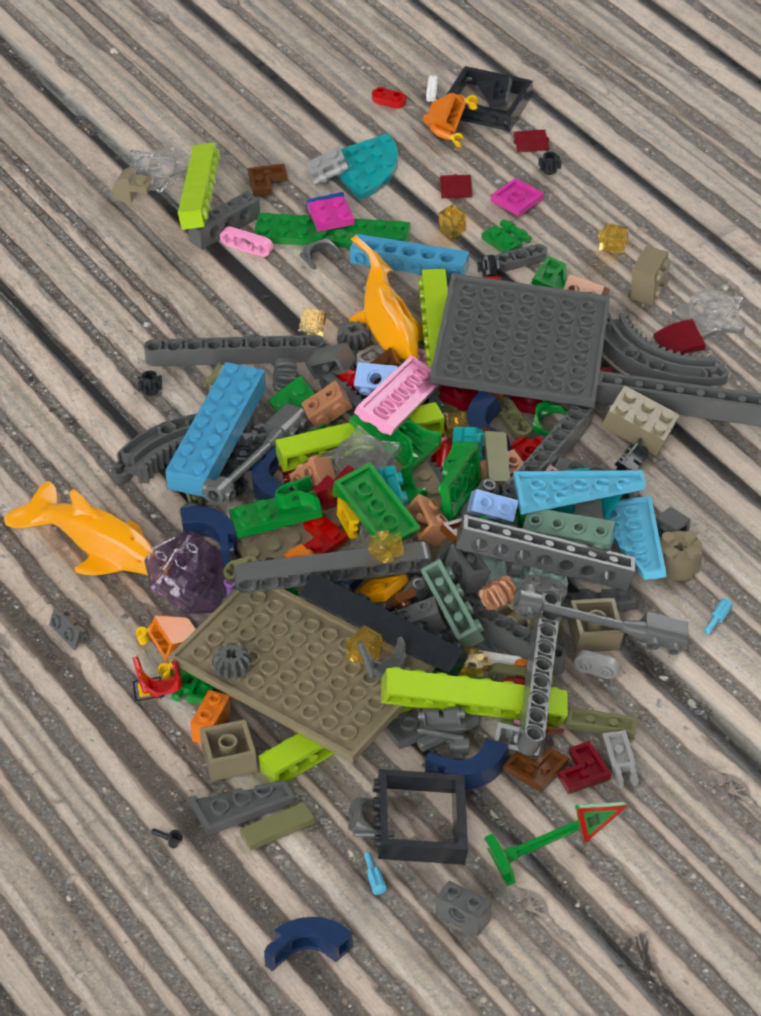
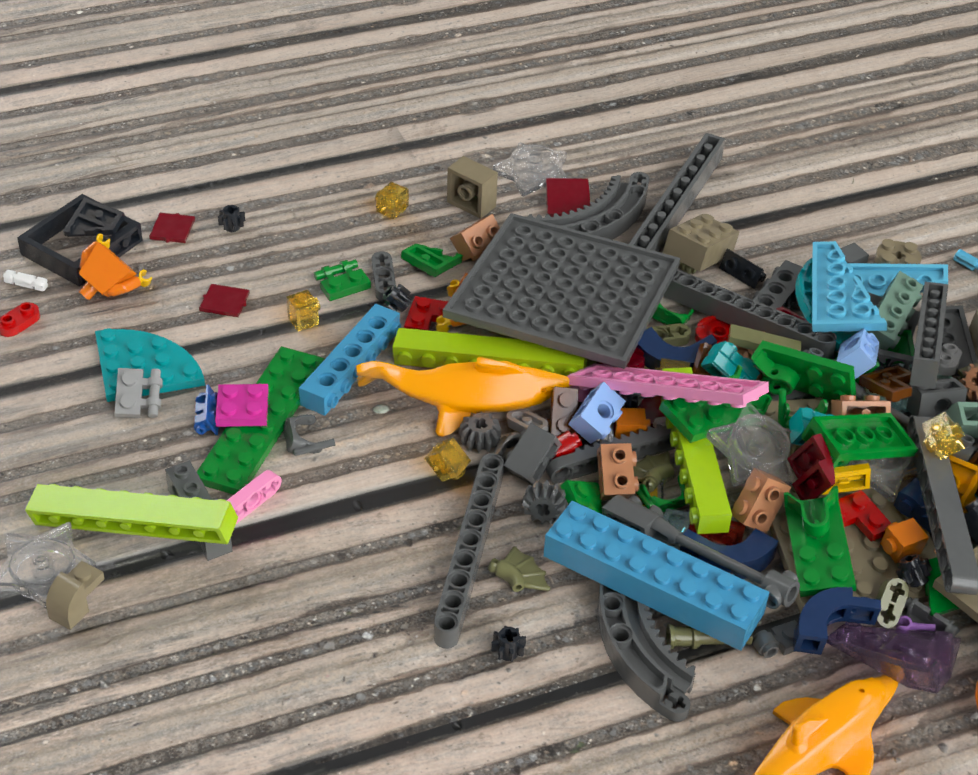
camera: 80 degrees left, 0 degrees up
reddish brown plate [247,163,288,196] -> none
dark pink plate [490,178,544,216] -> none

